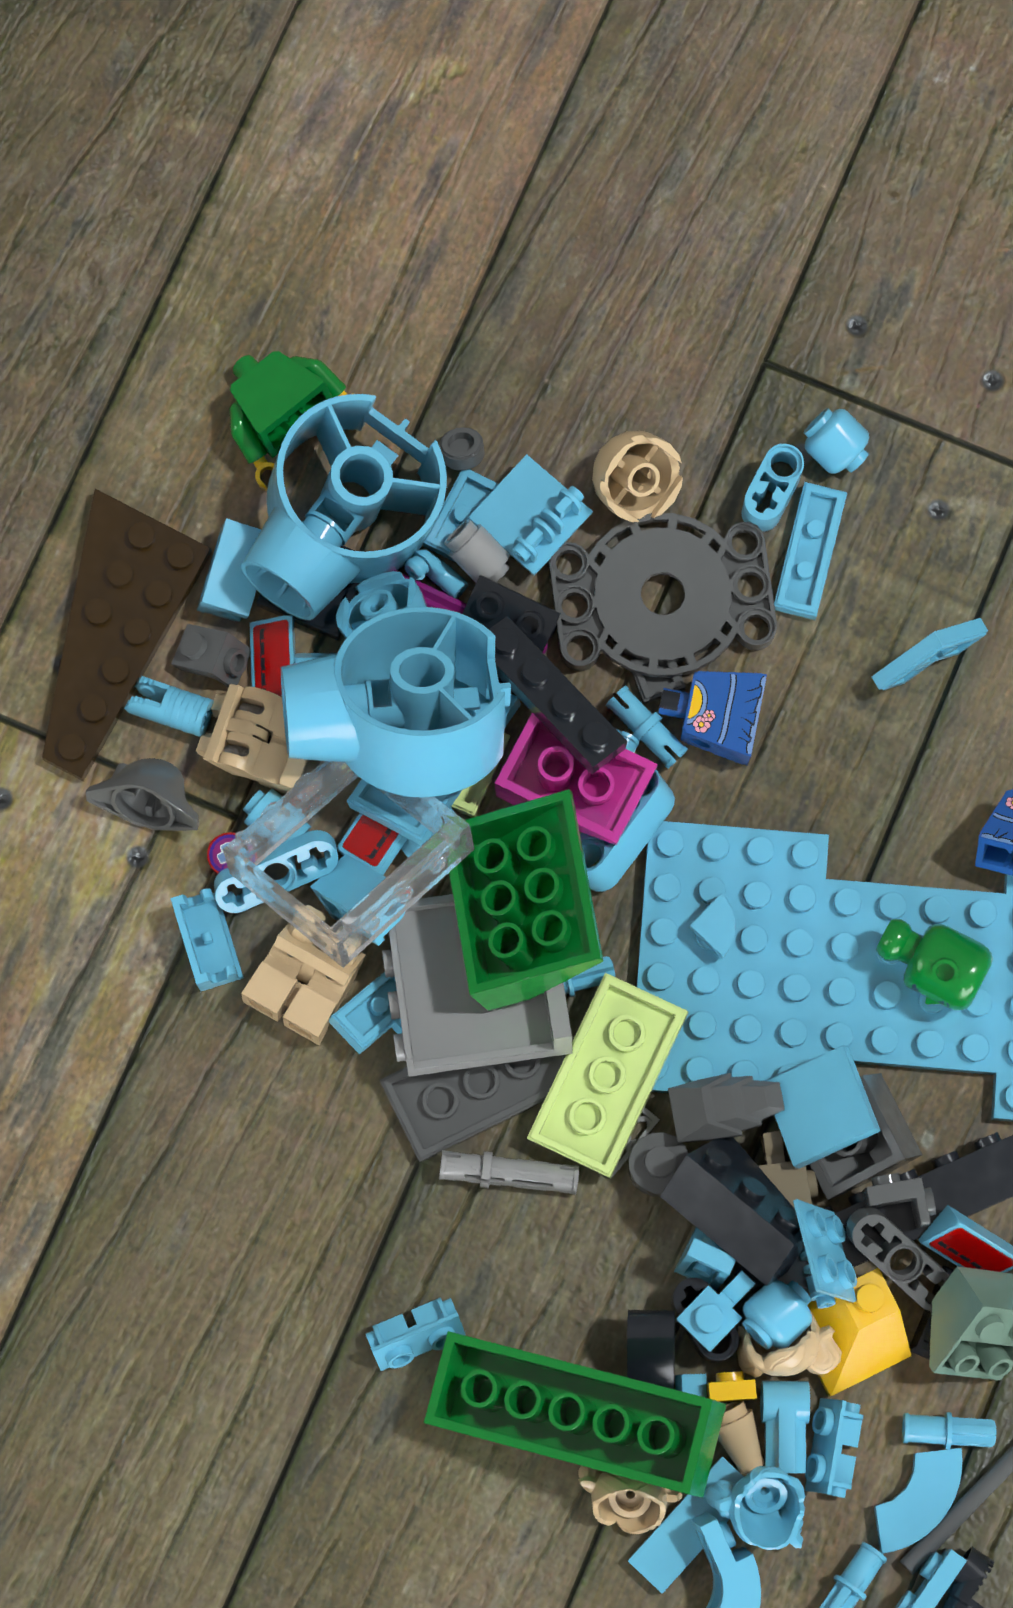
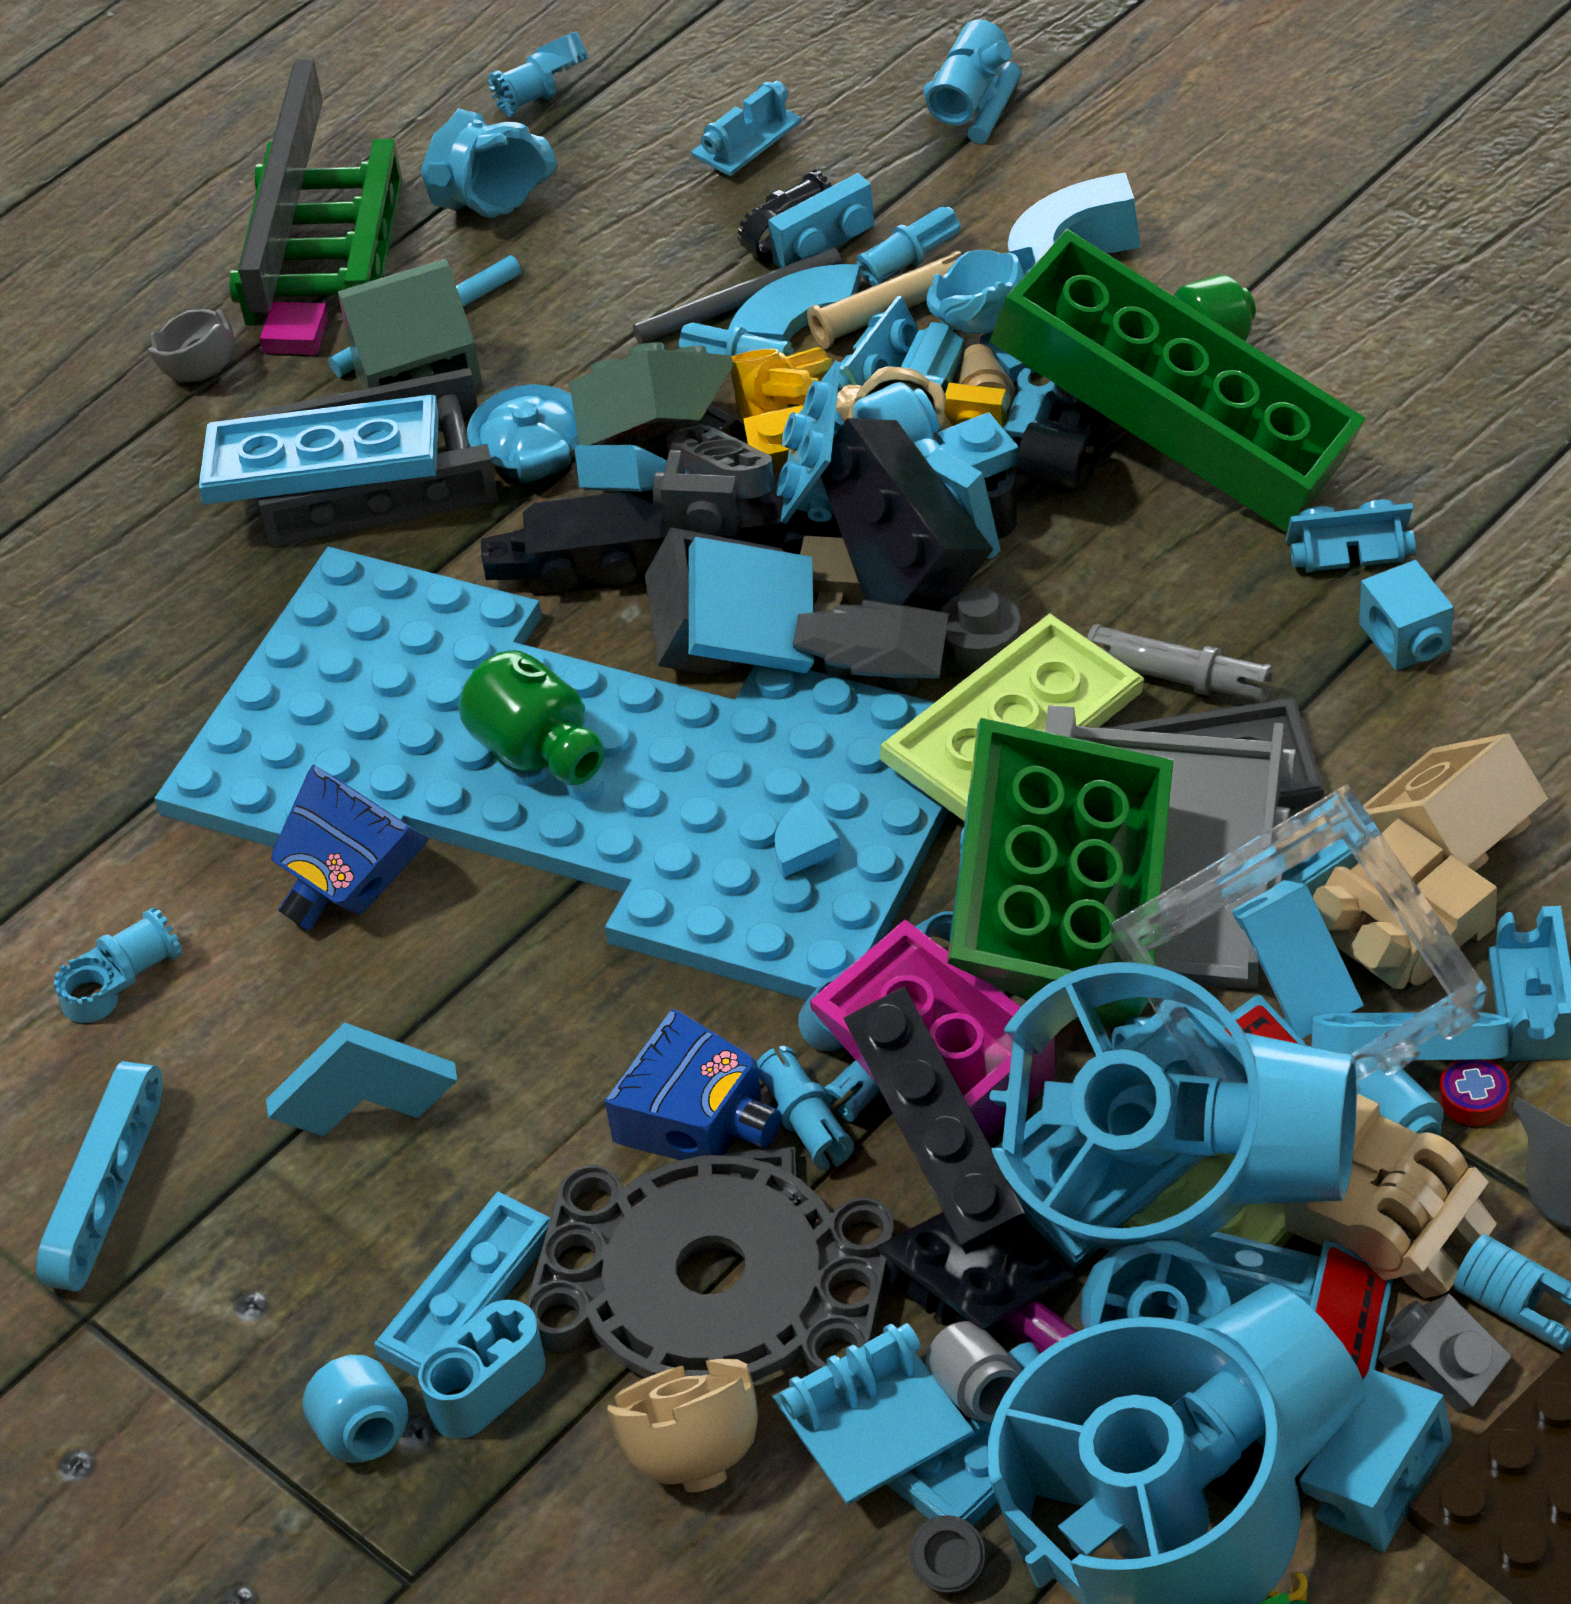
camera: 155 degrees left, 30 degrees down
none -> yellow axle [730,347,833,418]
none -> tan pin [807,251,961,349]
none -> green head [1174,274,1256,341]
none -> tan slope [1354,733,1549,871]
none -> medium azure brick [1359,560,1454,671]

